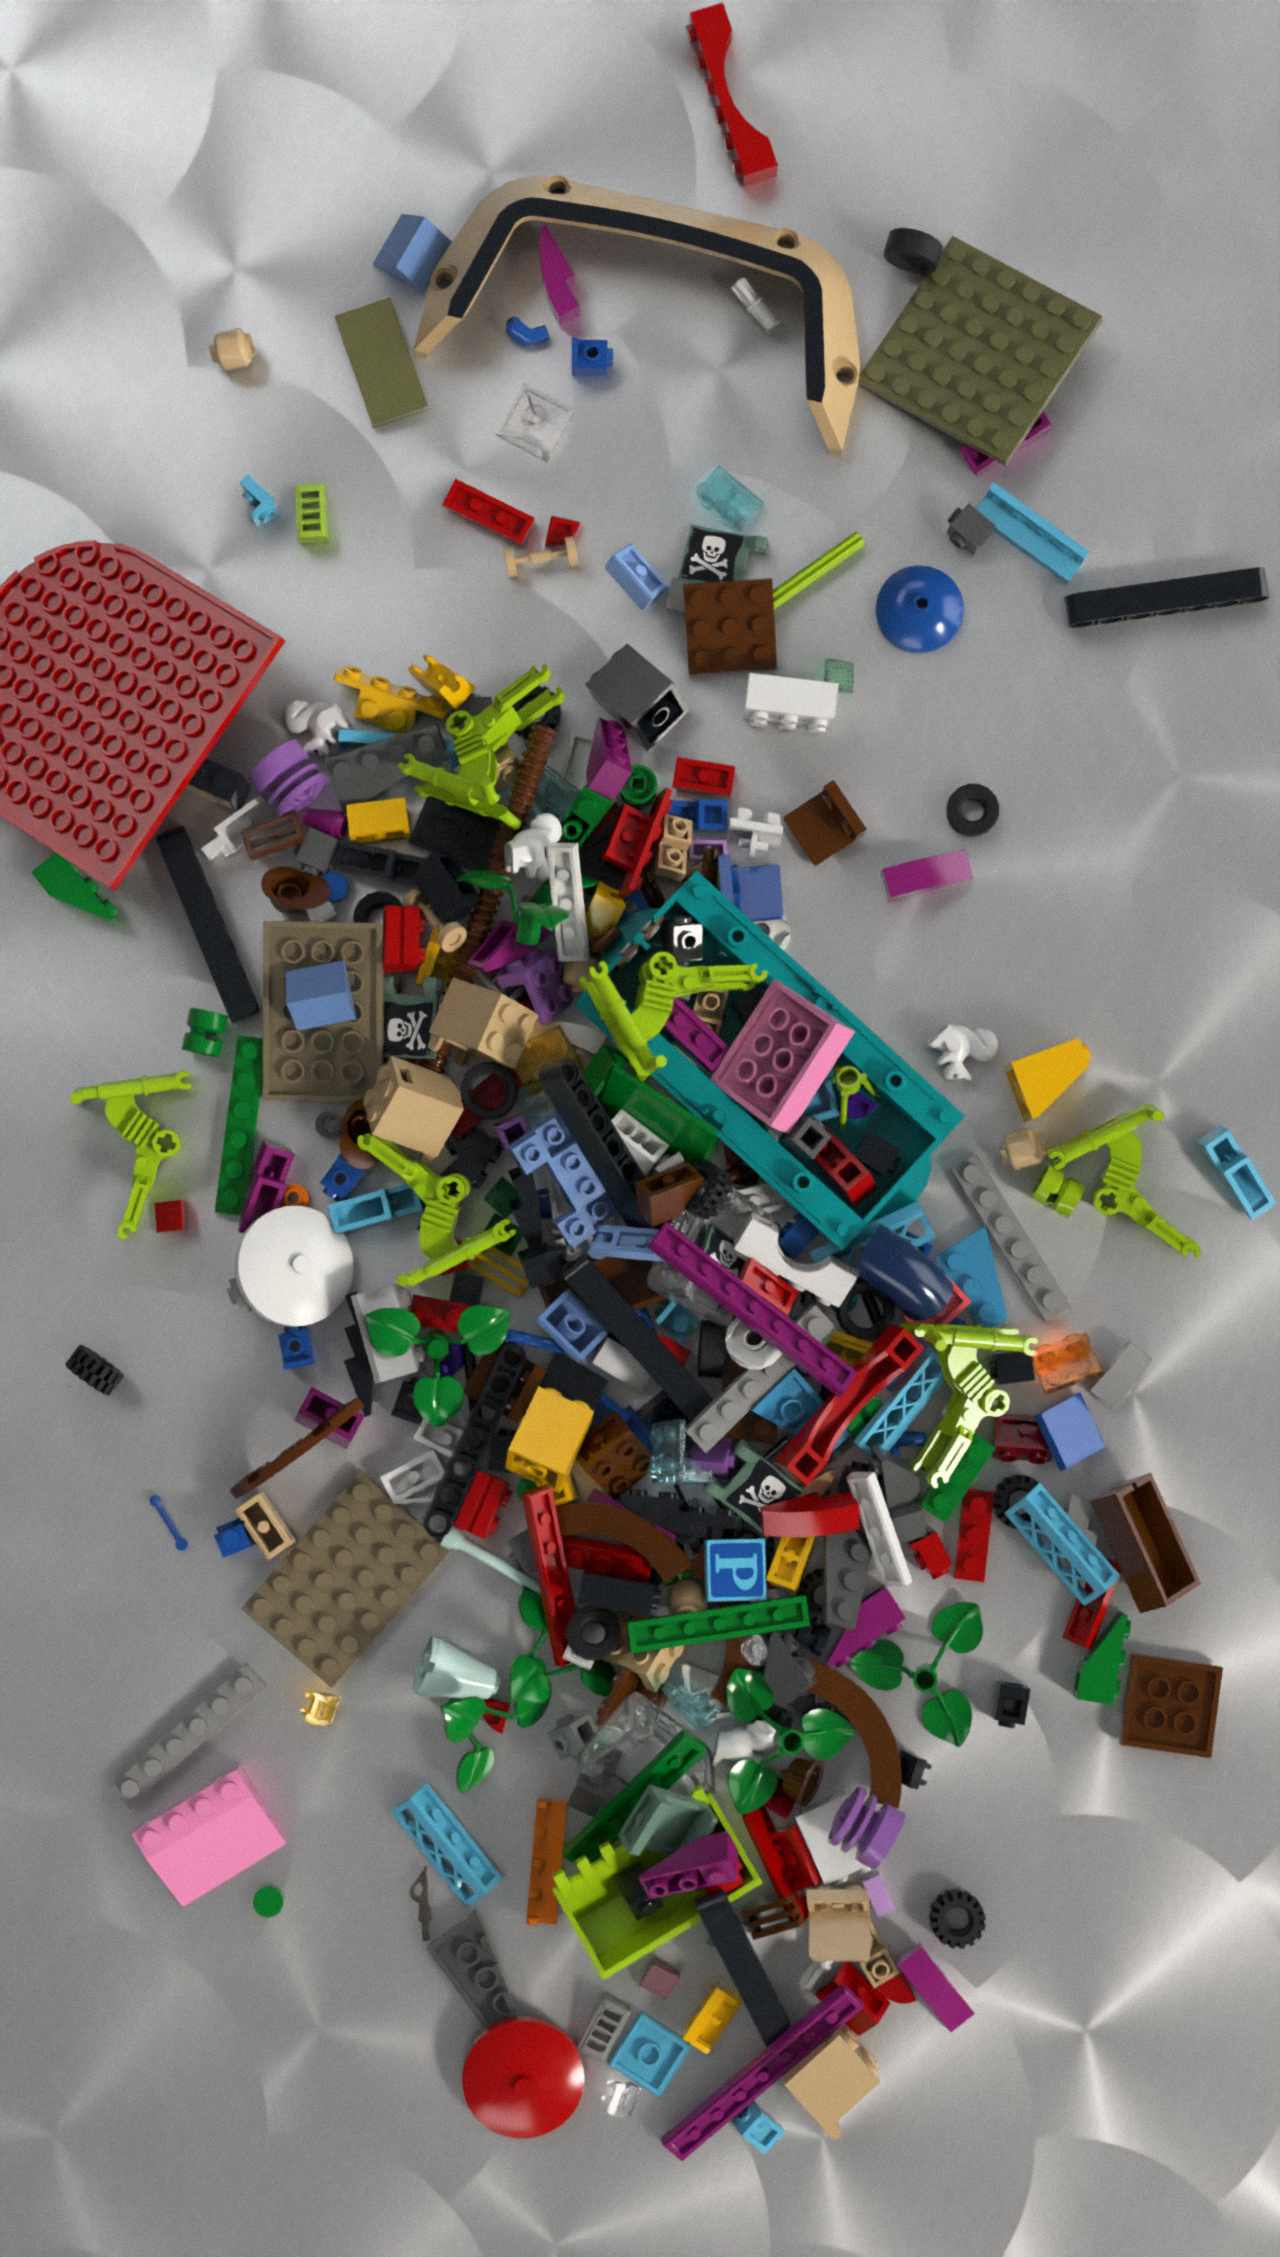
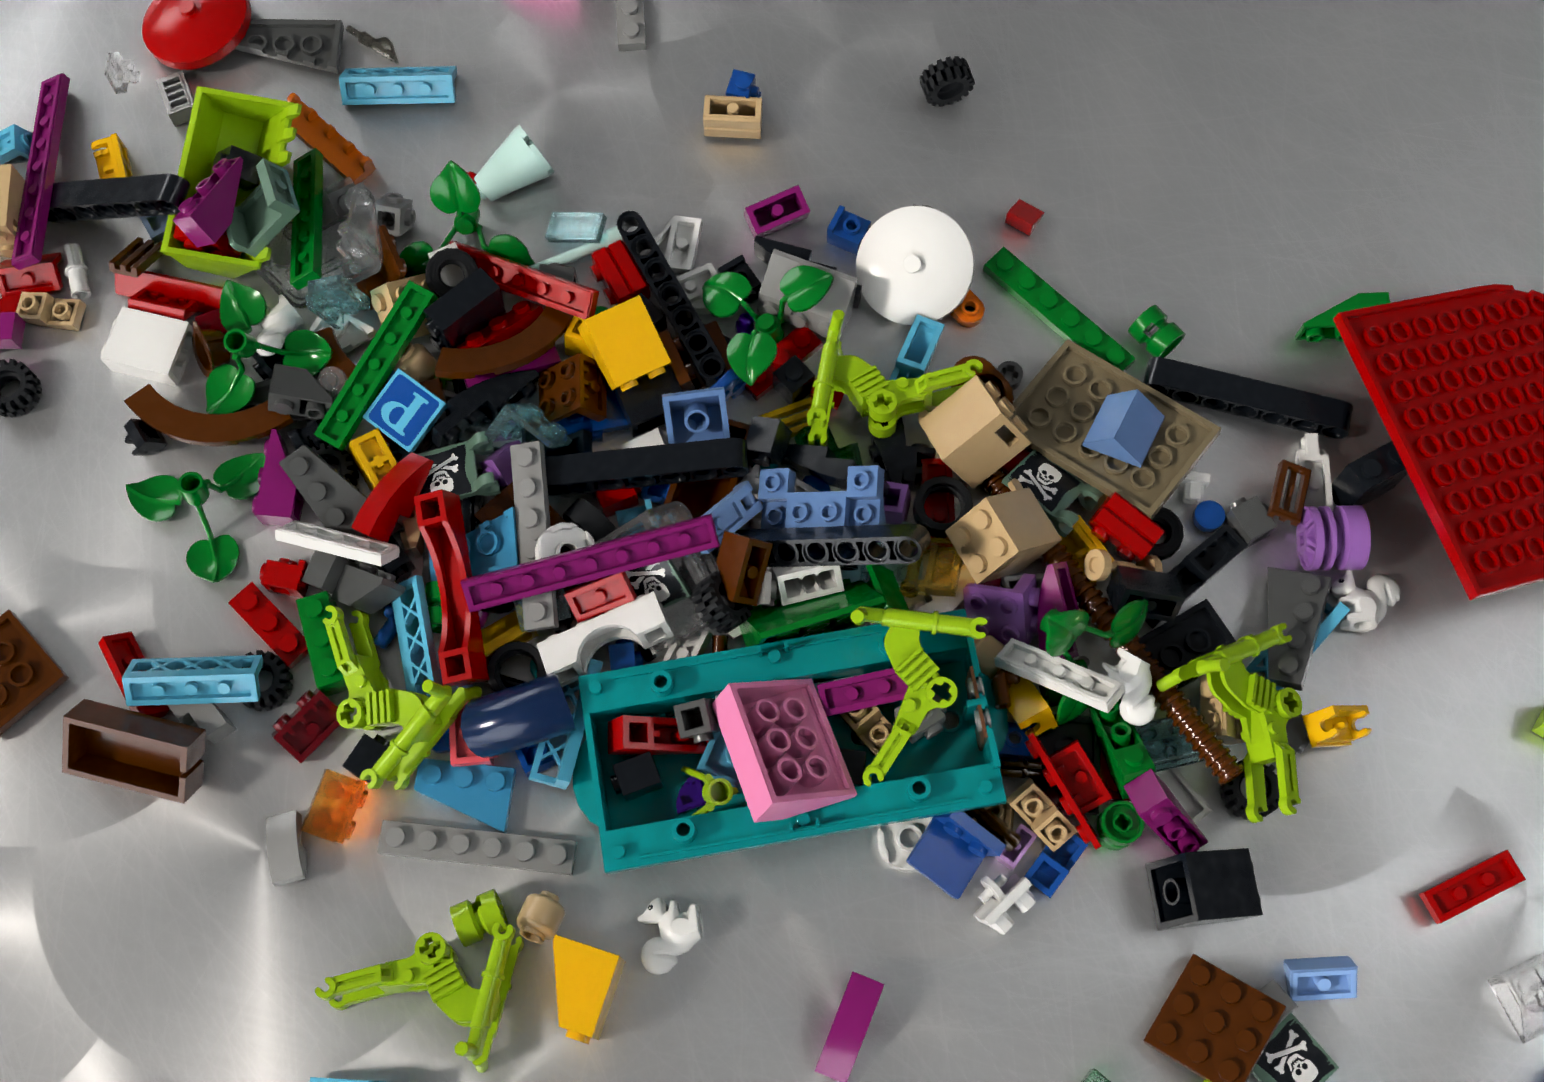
camera: 130 degrees right, 15 degrees down
lime piece [69,1071,191,1240] -> none
blue hinge [149,1495,188,1551] -> none
reddish brown tile [230,1398,364,1499] -> none
magenta slope [238,1140,295,1234] -> none
dark tan plate [241,1471,451,1688] -> none
reddish brown piece [261,866,331,914] -> none
clear yellow tile [300,1692,341,1727] -> none
magenta cone [302,808,348,839] -> none
blue brick [320,1153,367,1202] -> none
yellow bracket [333,666,451,733] -> none
yellow hinge [346,797,411,845] -> none
green plant [441,1679,552,1793] -> none
tan wheel [504,536,578,577] -> none
red tile [545,516,580,547] -> none
medium azure tile [608,2010,692,2097] -> none
slope [639,1958,680,2000] -> none
dark grey brick [663,914,702,962] -> none
red plate [672,757,736,797] -> none
white brick [743,673,839,734] -> none
reddish brown bracket [783,780,867,866] -> none
tan bracket [807,1885,870,1962] -> none
medium lavender wheel [827,1786,906,1870] -> none
lavender piece [861,1871,895,1917] -> none
black brick [992,1680,1031,1728] -> none
tile [1034,1392,1106,1471] -> none
green slope [1073,1611,1131,1705] -> none
none -> clear light blue tile [545,212,607,243]

